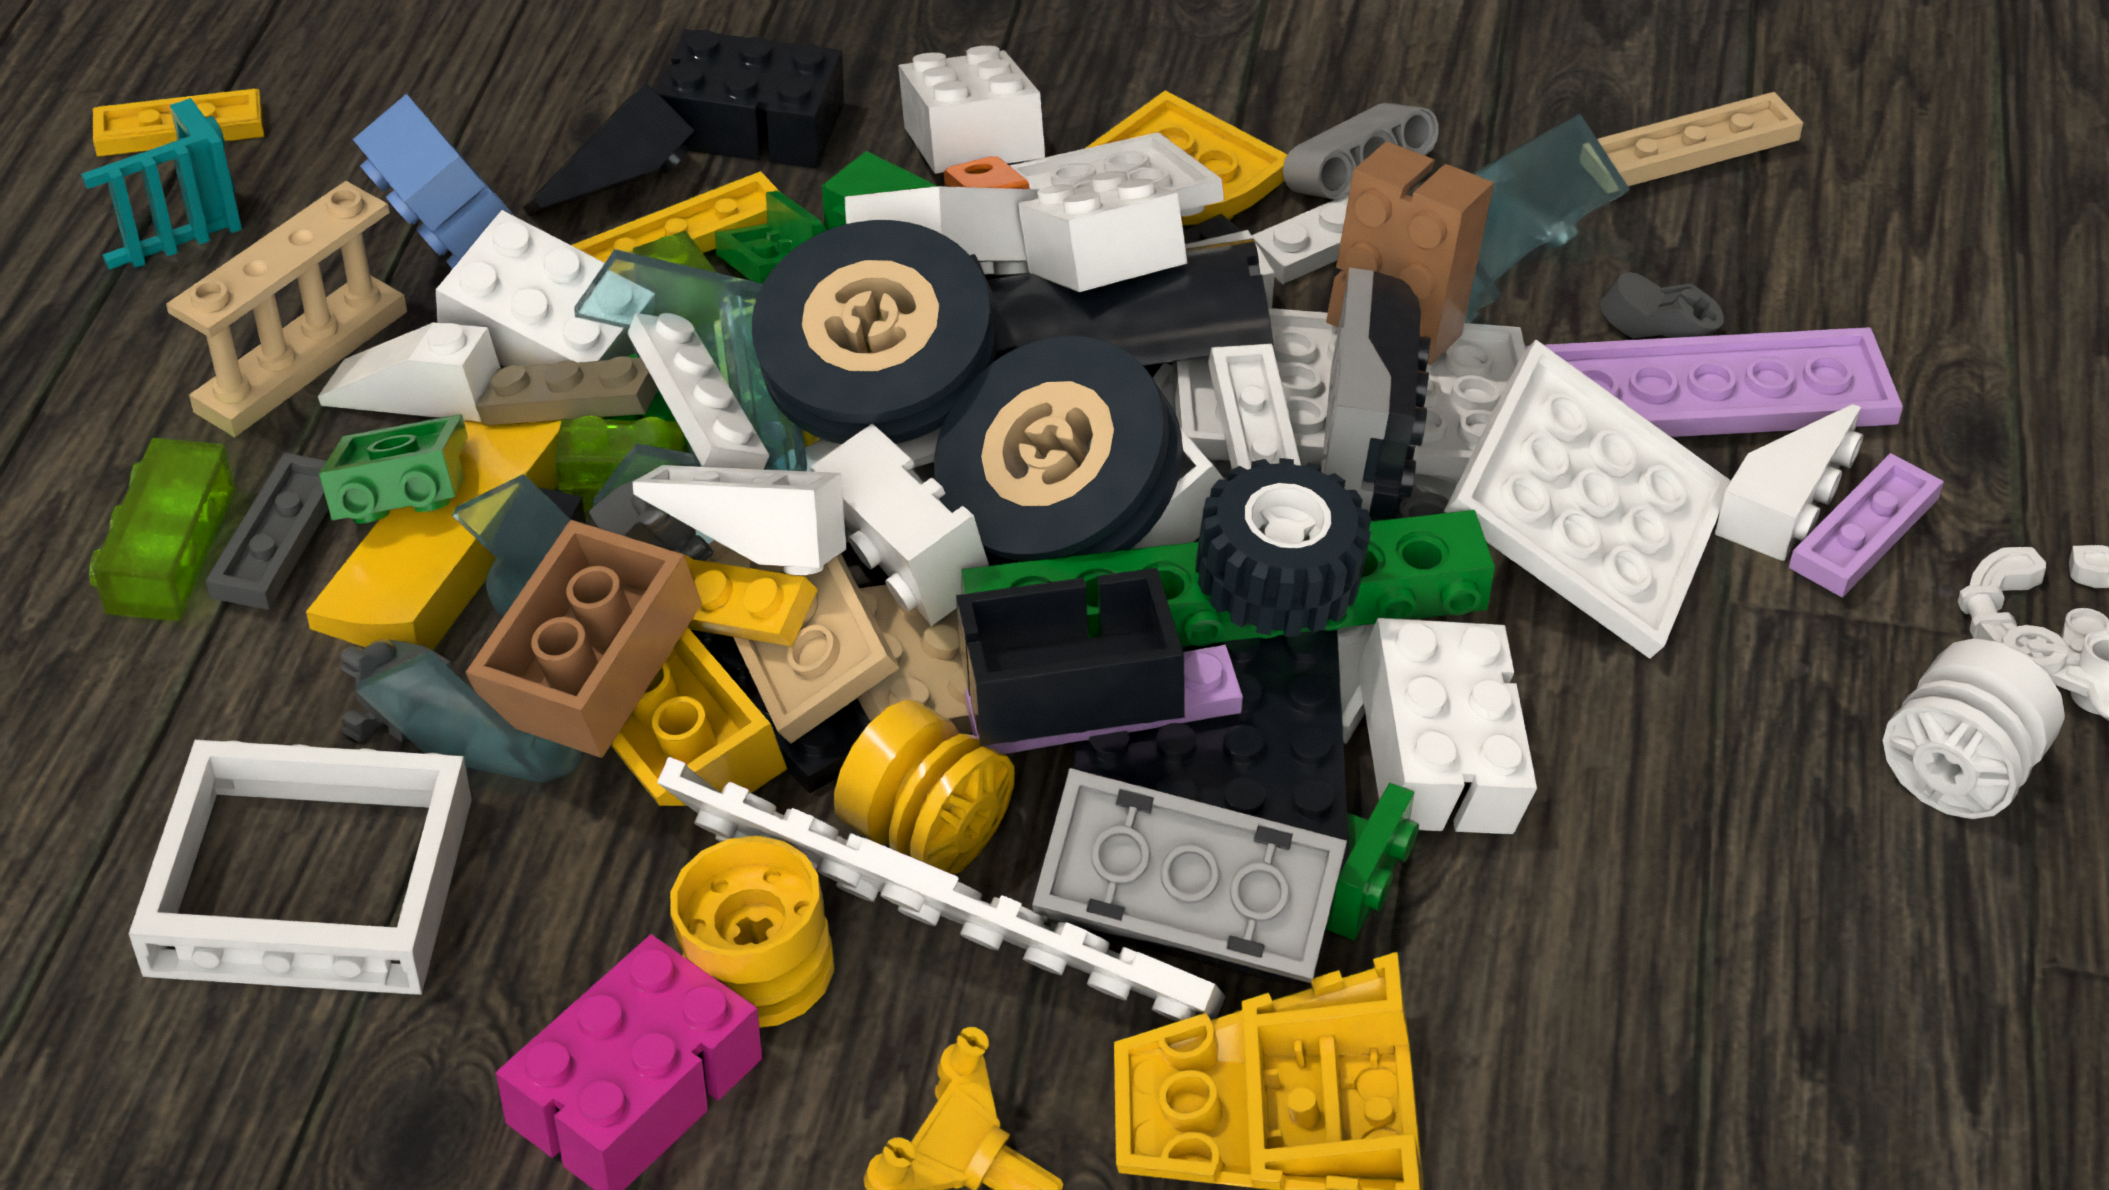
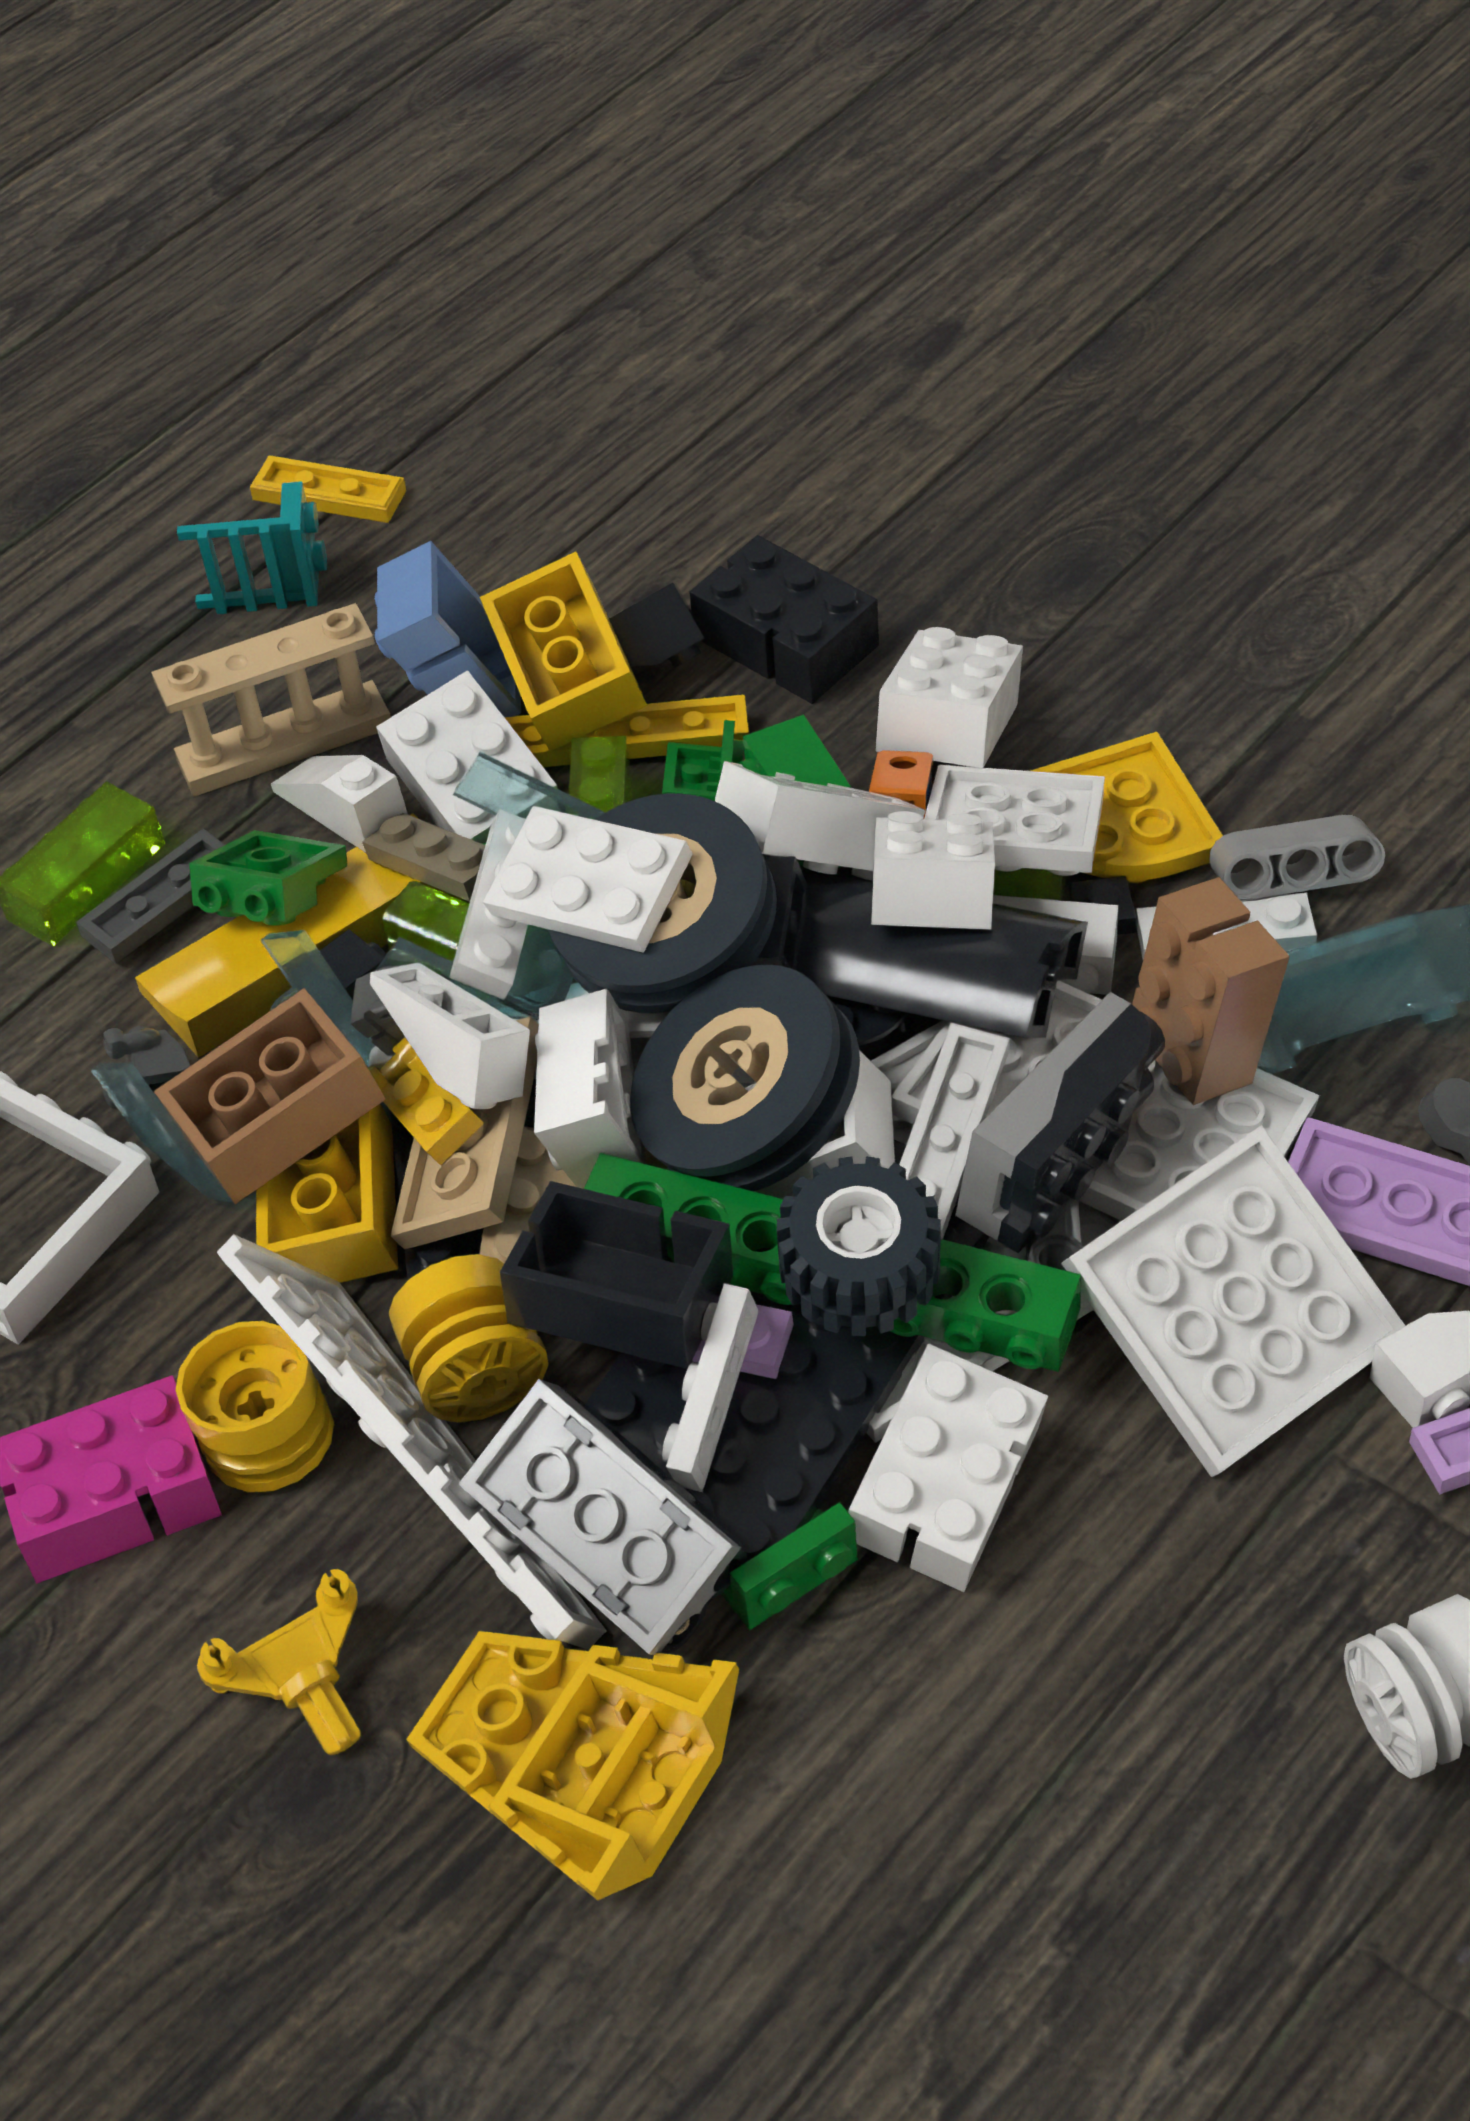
camera: 35 degrees right, 5 degrees up
none -> yellow brick [480,552,647,751]
none -> white plate [483,806,693,953]
none -> white plate [662,1283,759,1492]

